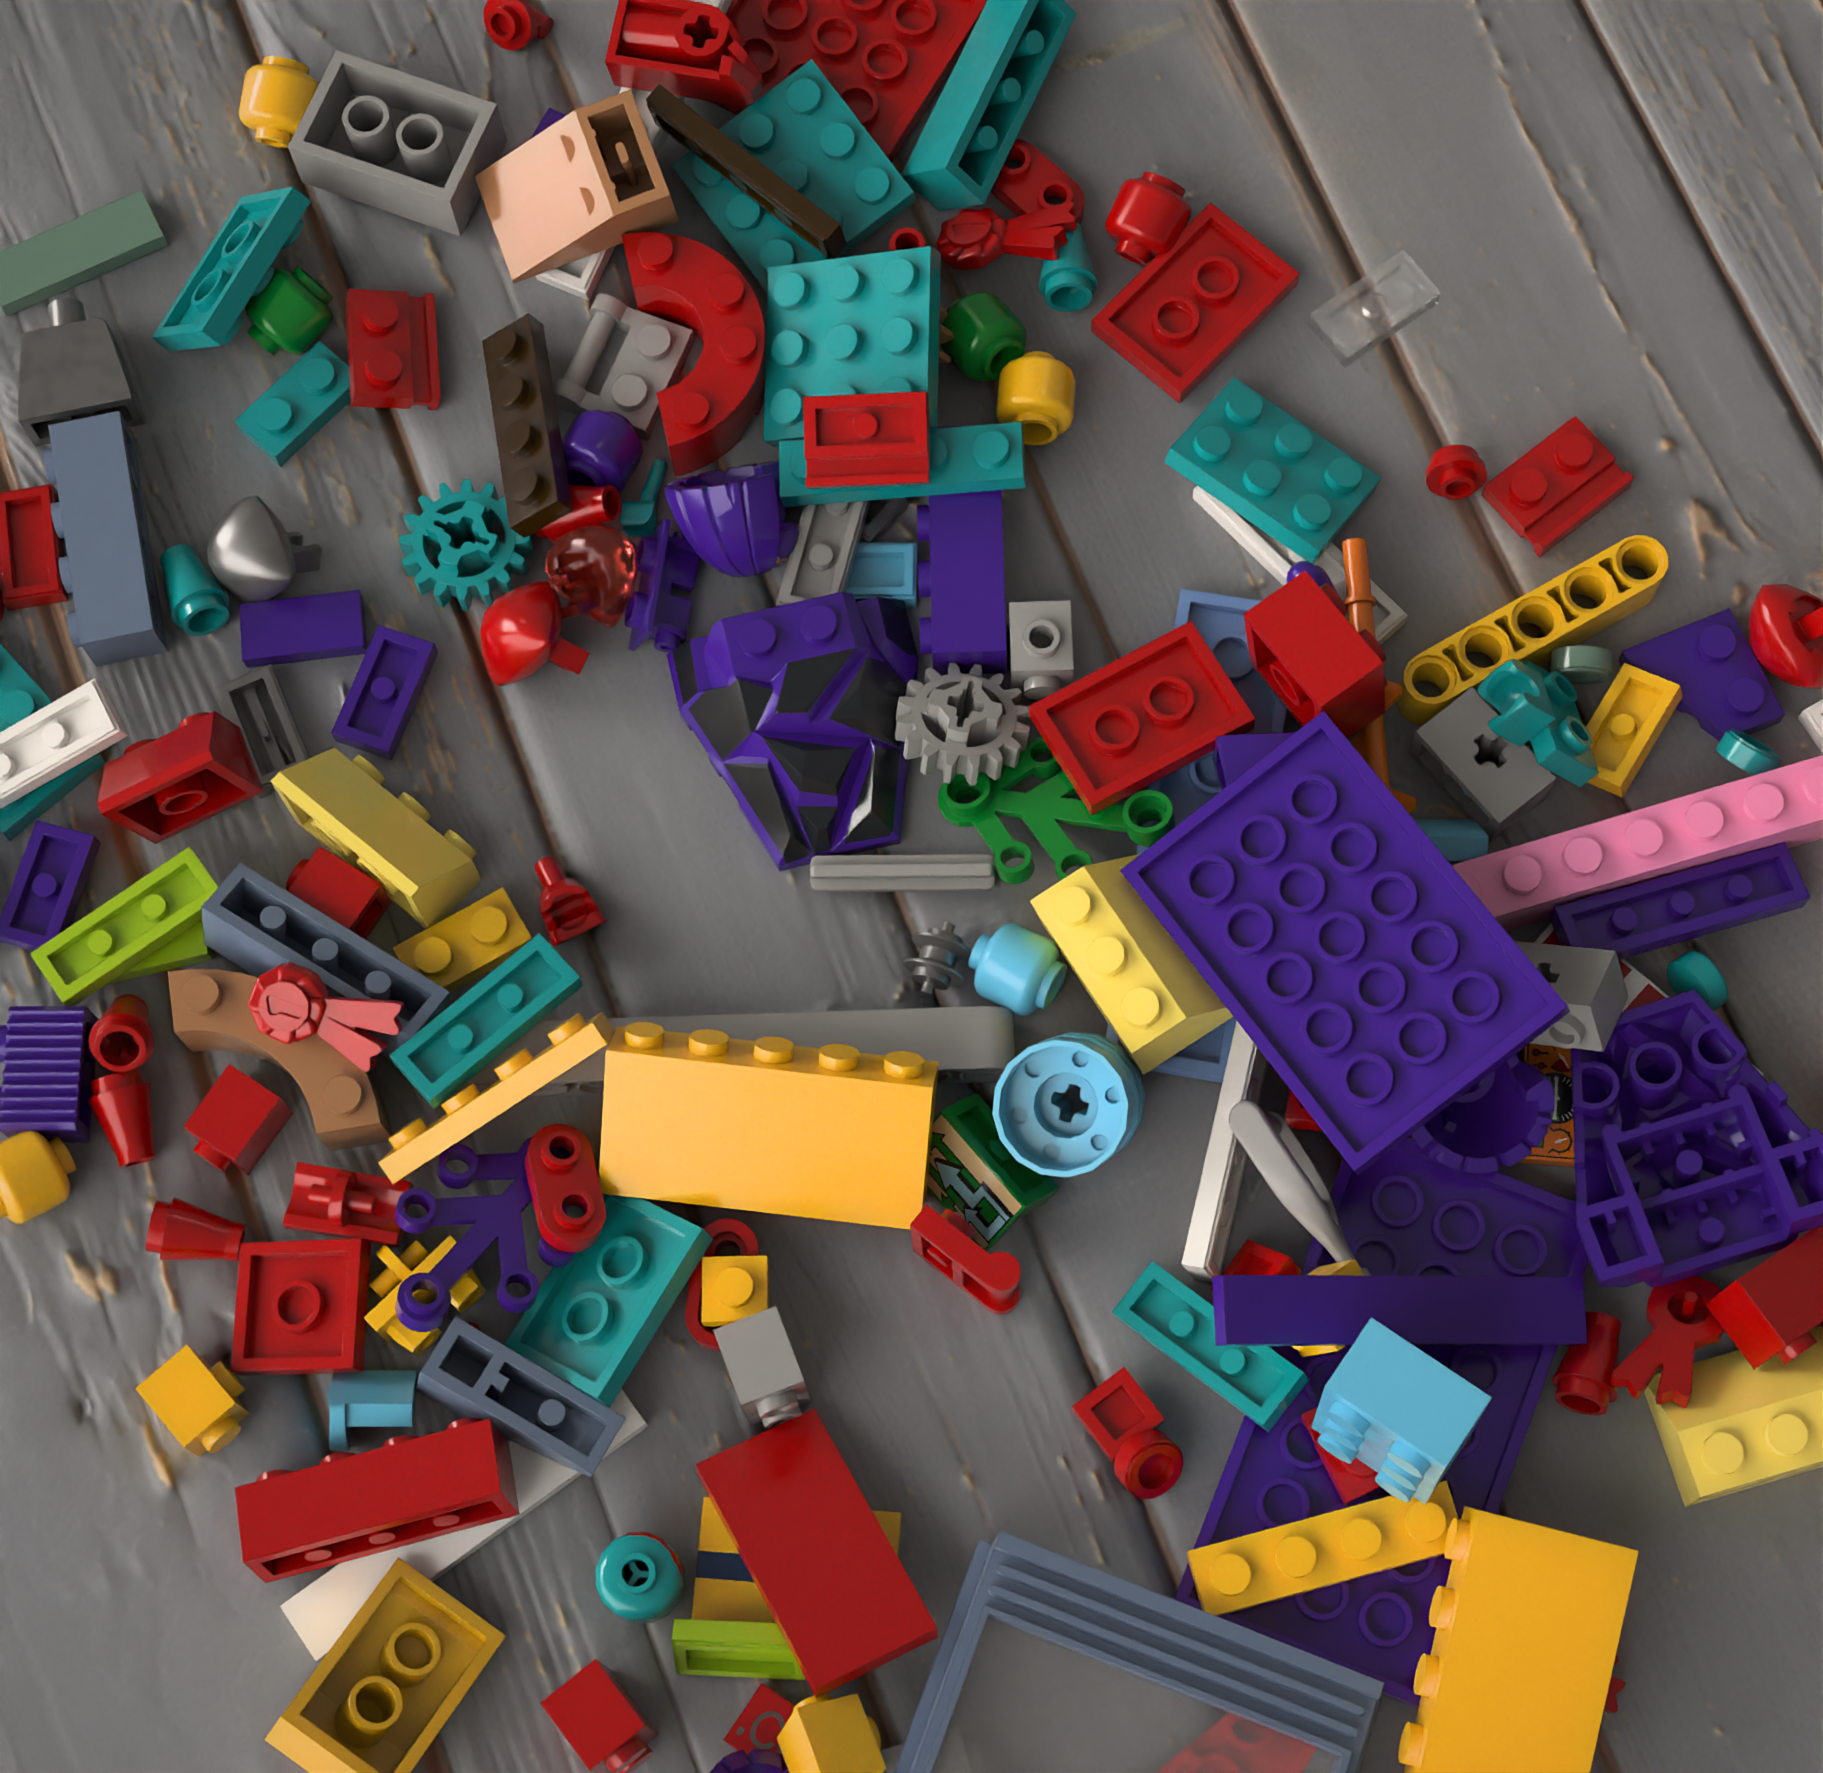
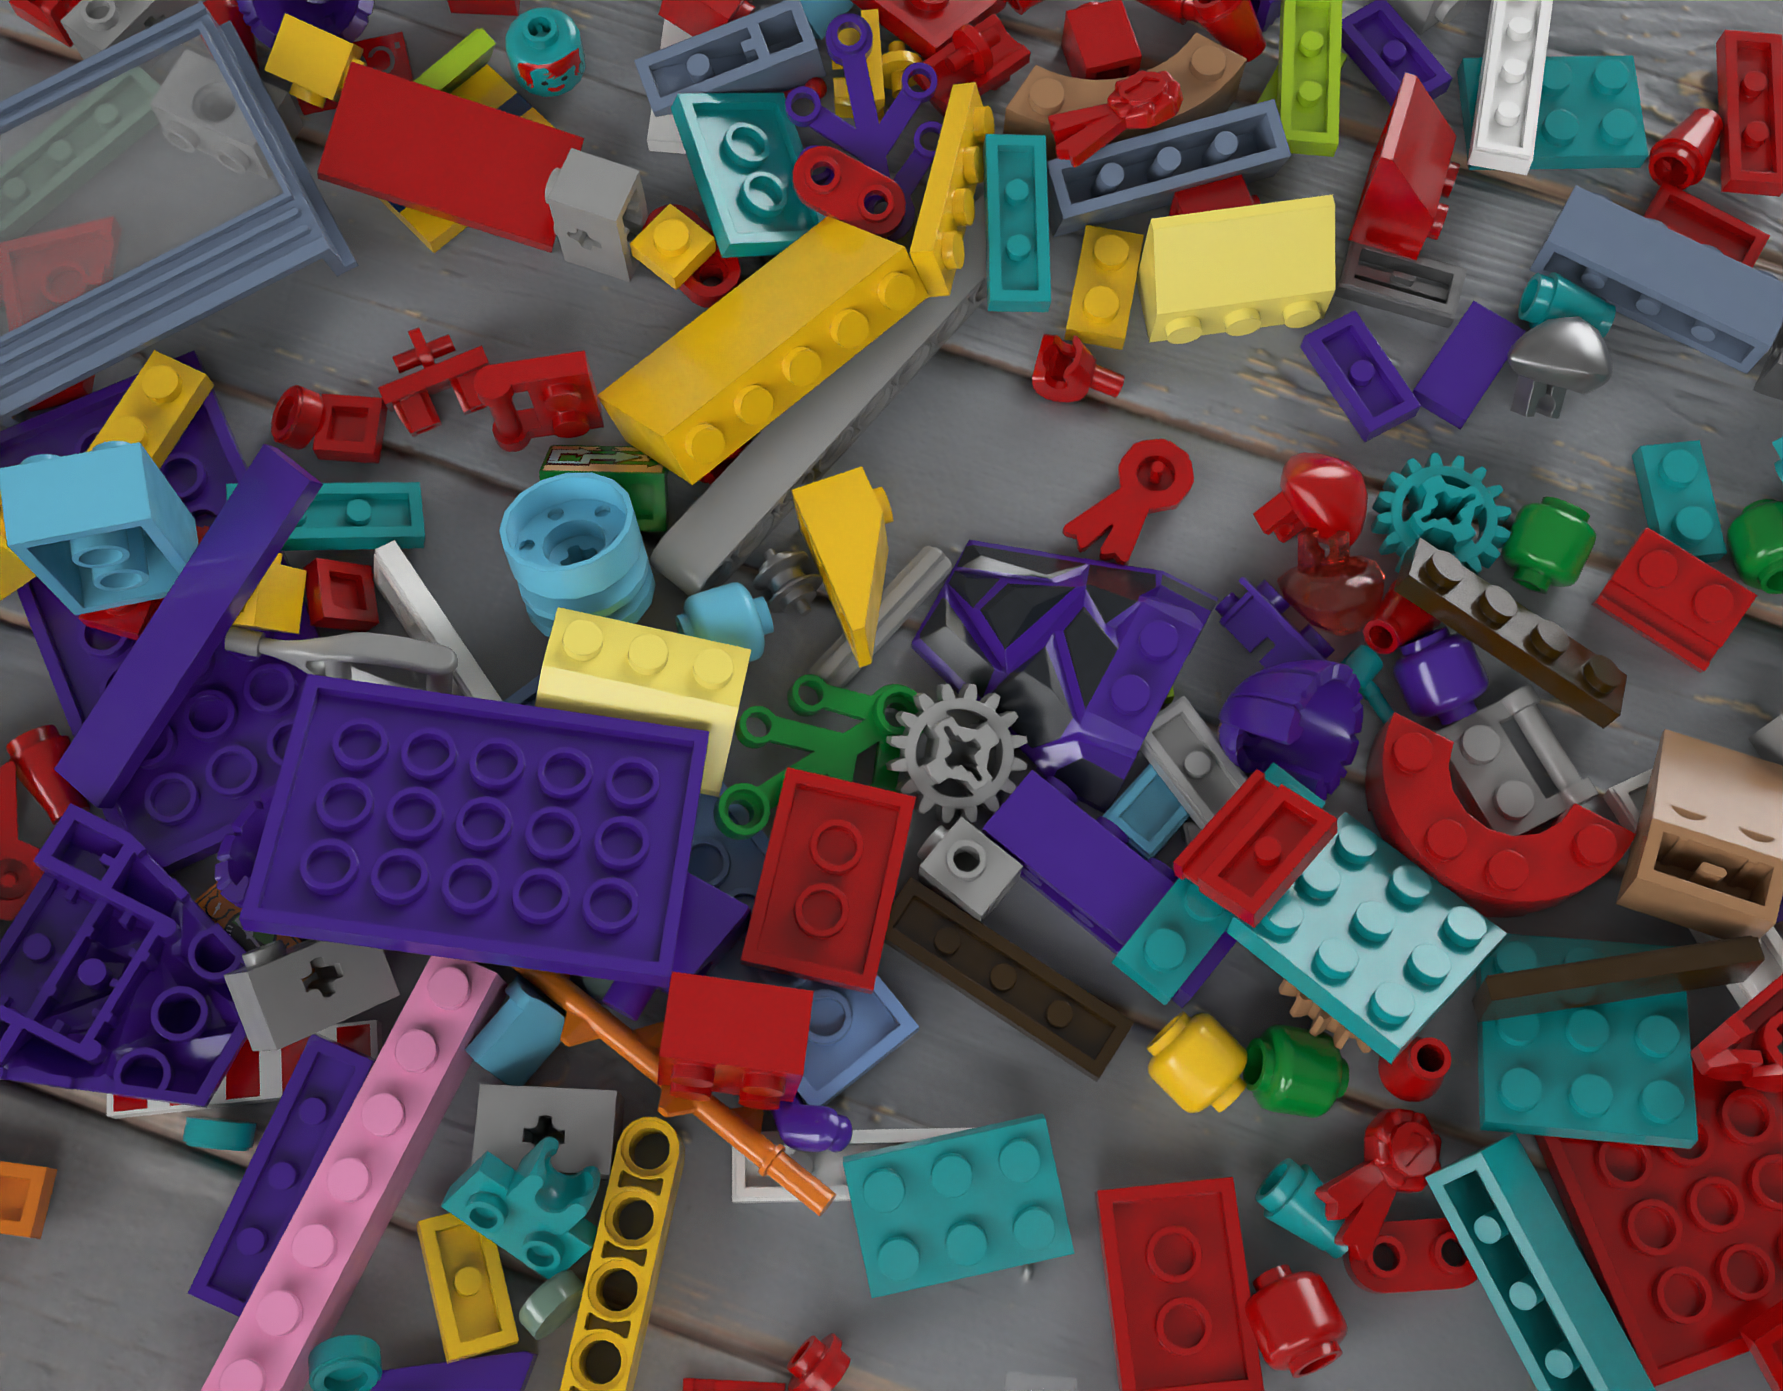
camera: 125 degrees right, 0 degrees up
none -> red hips [378,327,490,437]
none -> yellow slope [791,466,894,668]
none -> dark brown plate [884,877,1135,1082]
none -> red piece [1062,438,1194,566]
none -> green head [1501,496,1596,594]

